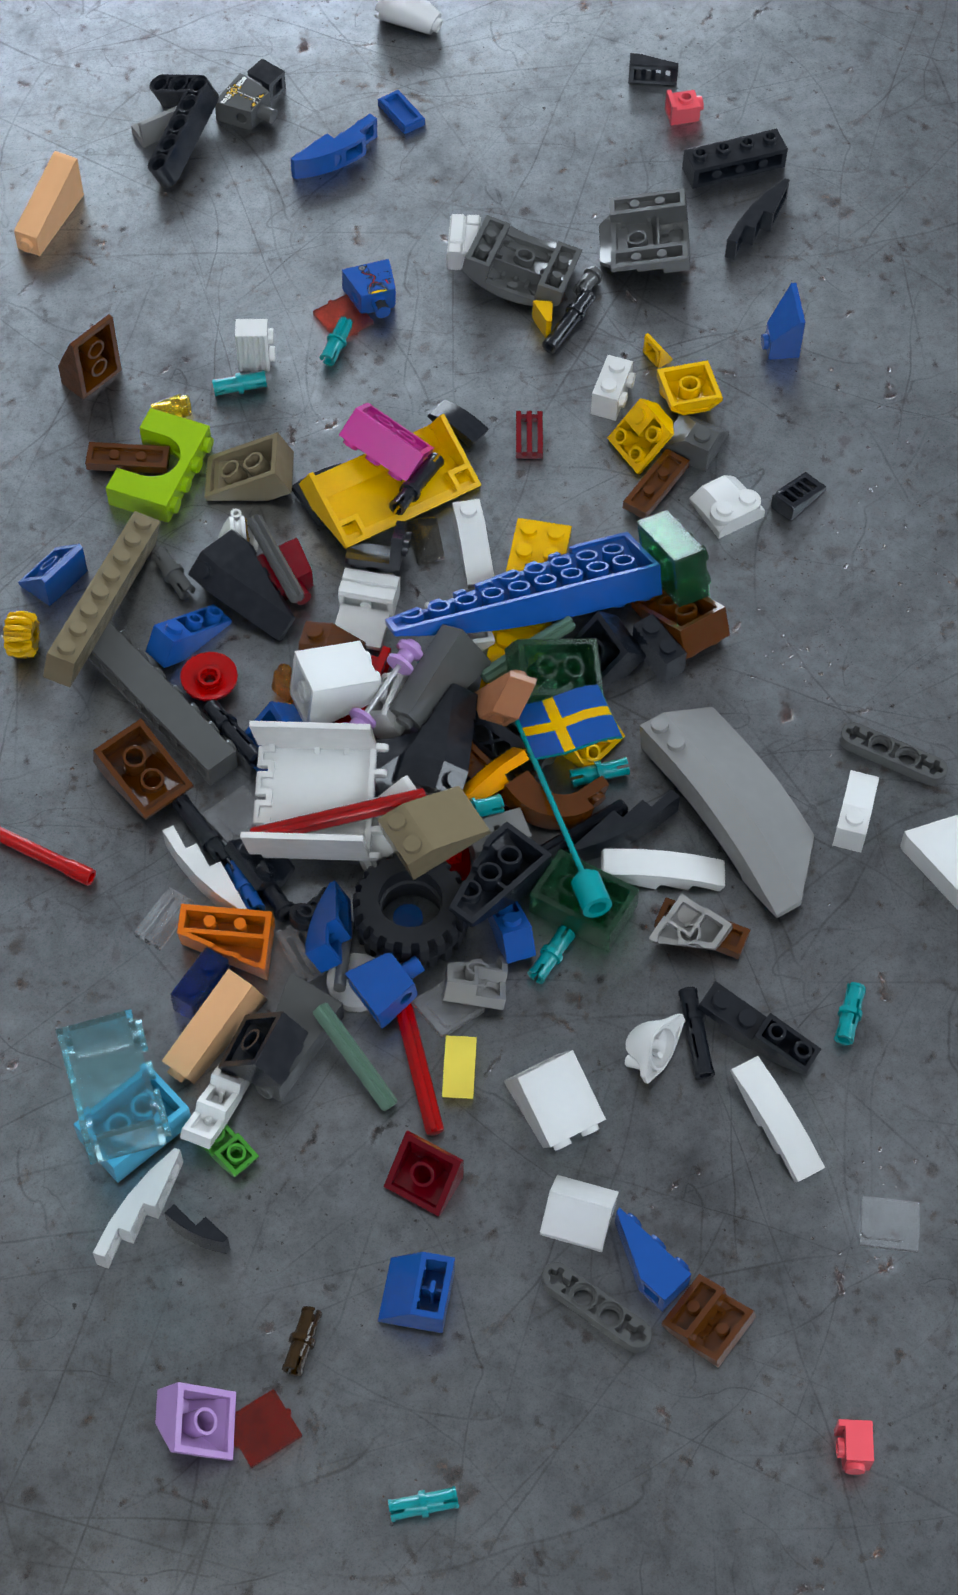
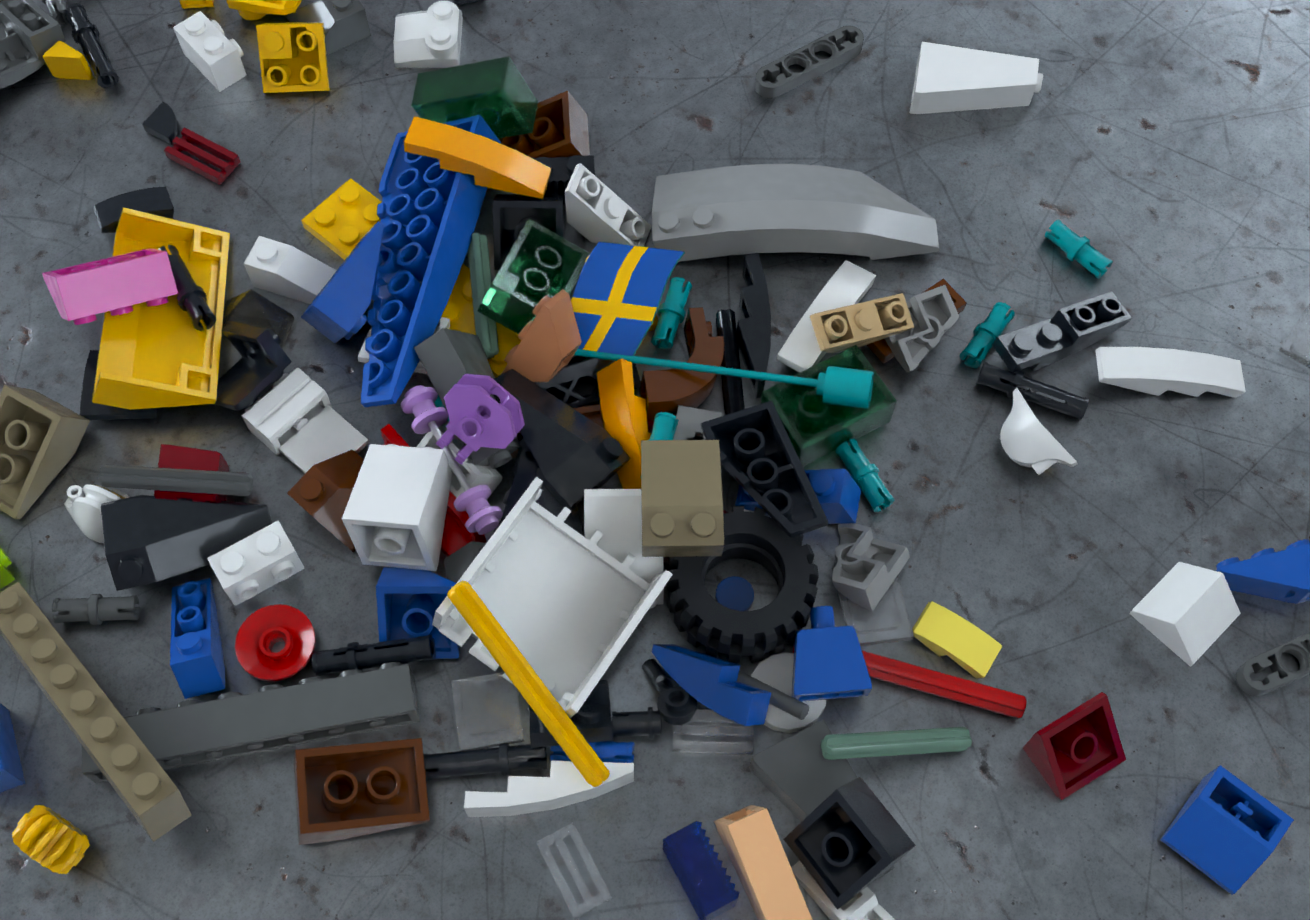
camera: 60 degrees left, 5 degrees up
orange wedge [177,904,275,981] -> none
red axle [250,788,426,834] -> none
clear orange arm [271,664,294,704] -> none
white slope [504,1050,606,1151] -> none
reddish brown plate [622,449,690,520] -> none
white slope [832,770,879,853] -> none
none -> black tile [142,102,178,145]
none -> white brick [207,520,305,606]
none -> blue slope [301,221,384,343]
none -> light orange slope [404,116,551,199]
none -> medium lavender hinge [435,374,525,465]
none -> yellow axle [447,581,610,787]
none -> white slope [565,163,652,247]
none -> tan slope [810,293,914,354]
none -> teal pin [959,302,1015,368]

